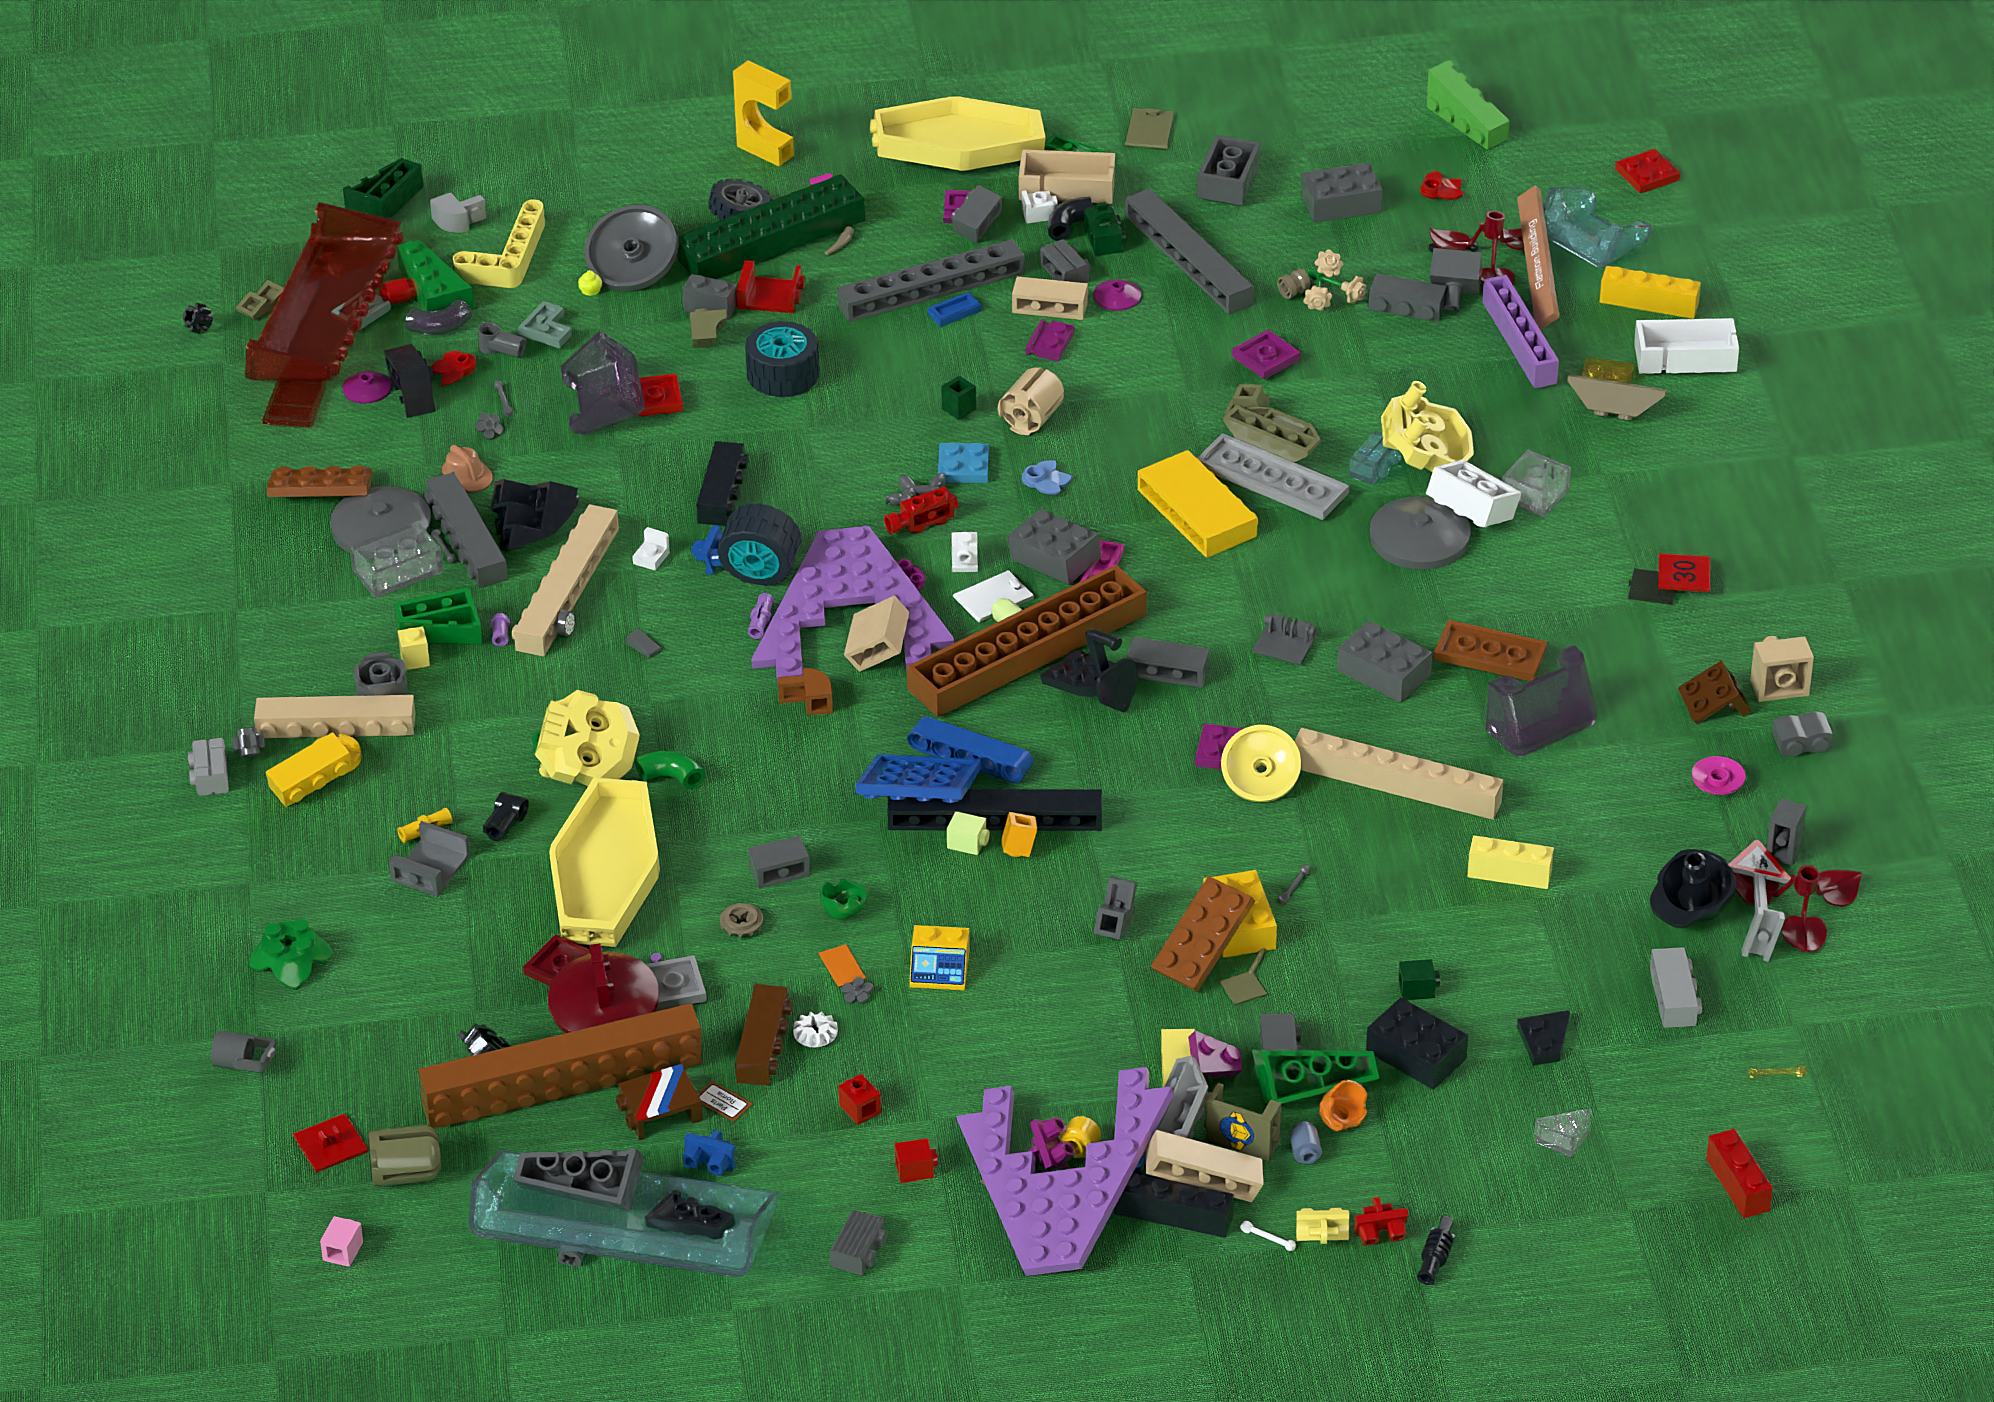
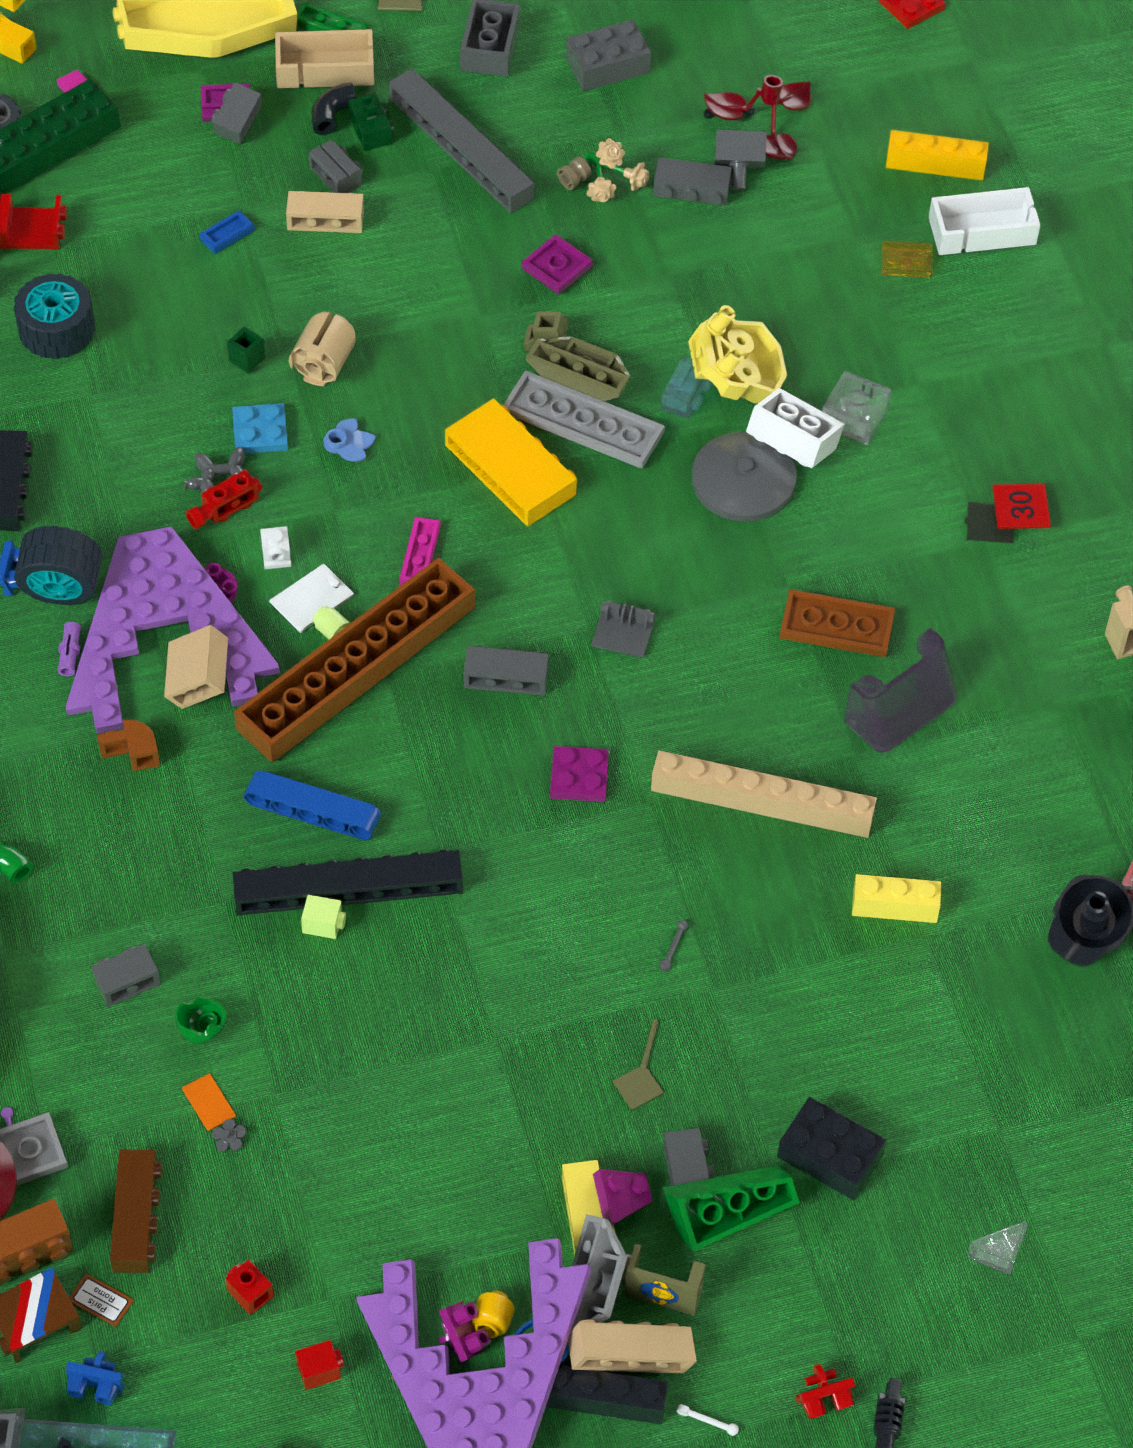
camera: 10 degrees left, 15 degrees up
dark tan gear [720,903,764,938] -> none
white gear [793,1011,838,1047] -> none
dark tan helmet [825,226,854,255] -> none
dark grey brick [837,239,1024,322] -> none
blue plate [856,754,981,803] -> none
slope [910,925,970,990] -> none
light orange brick [1001,812,1037,857] -> none
dark grey brick [1008,509,1101,585] -> none
white brick [1021,190,1058,223] -> none
magenta plate [1026,319,1074,361] -> none
black plate [1040,629,1139,712] -> none
dark grey brick [1093,876,1138,940] -> none
magenta dish [1094,279,1141,311] -> none
dark orange plate [1150,876,1255,992] -> none
yellow brick [1203,870,1277,958] -> none
light yellow dish [1221,725,1301,802] -> none
sand blue brick [1290,1121,1322,1164] -> none
light yellow hips [1296,1208,1349,1244] -> none
orange hair [1319,1080,1367,1131] -> none
dark grey brick [1337,621,1432,703] -> none
dark green brick [1398,959,1440,1000] -> none
red plate [1420,171,1463,200] -> none
medium lavender brick [1483,275,1559,388] -> none
nougat tile [1517,185,1559,330] -> none
black wing [1517,1010,1570,1066] -> none
clear light blue windscreen [1543,186,1653,267] -> none
dark tan wedge [1567,374,1668,420] -> none
light grey brick [1650,947,1702,1028] -> none
reddish brown bracket [1678,660,1752,724] -> none
dark pink dish [1692,756,1745,795] -> none

